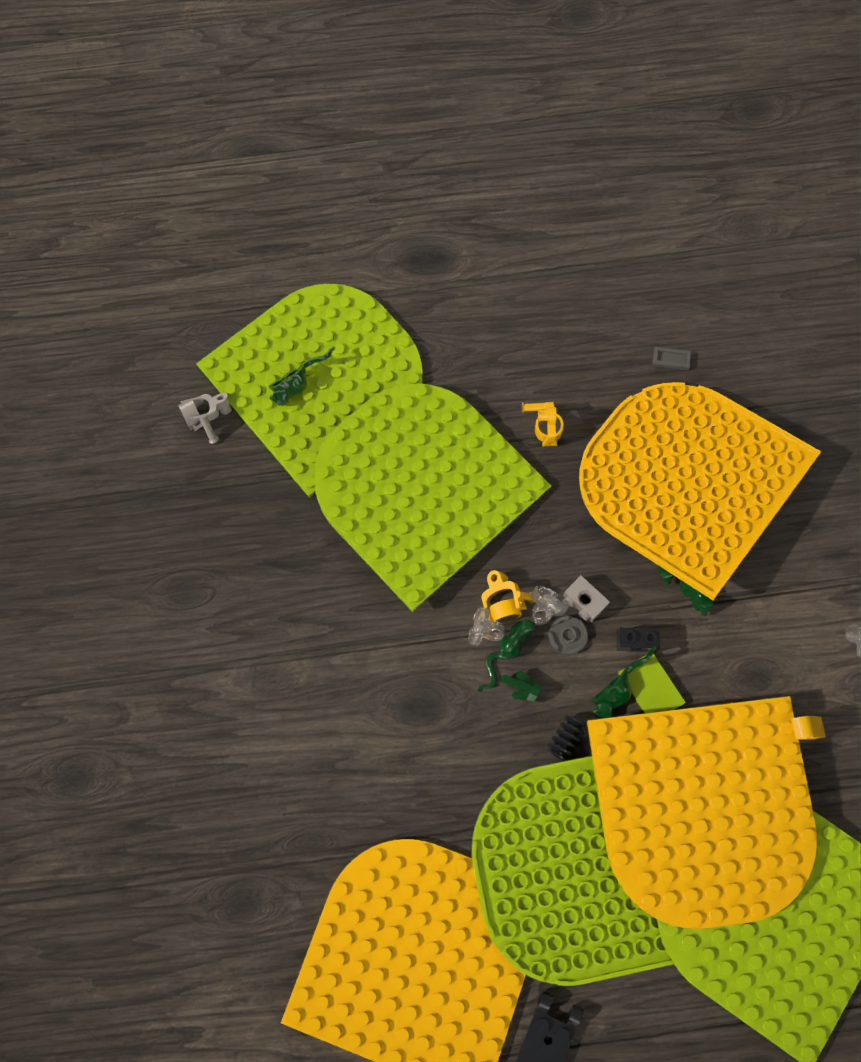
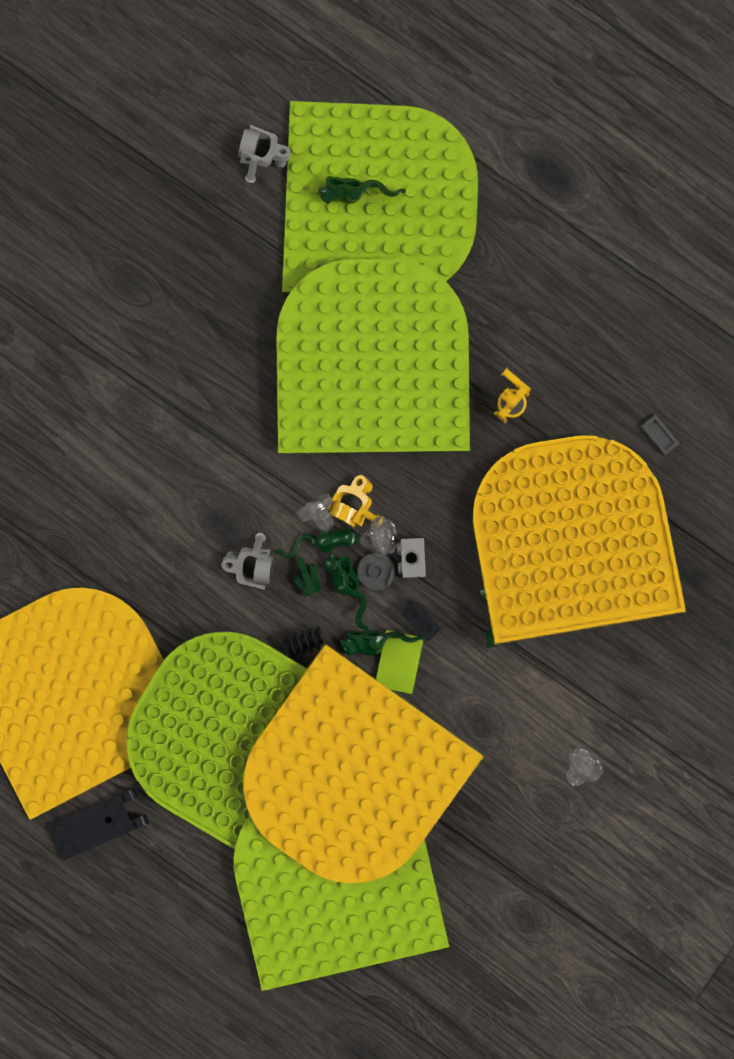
camera: 35 degrees right, 15 degrees up
yellow beam [791,716,826,740] -> none
none -> light grey piece [221,533,274,590]
none -> dark green animal [324,554,370,634]

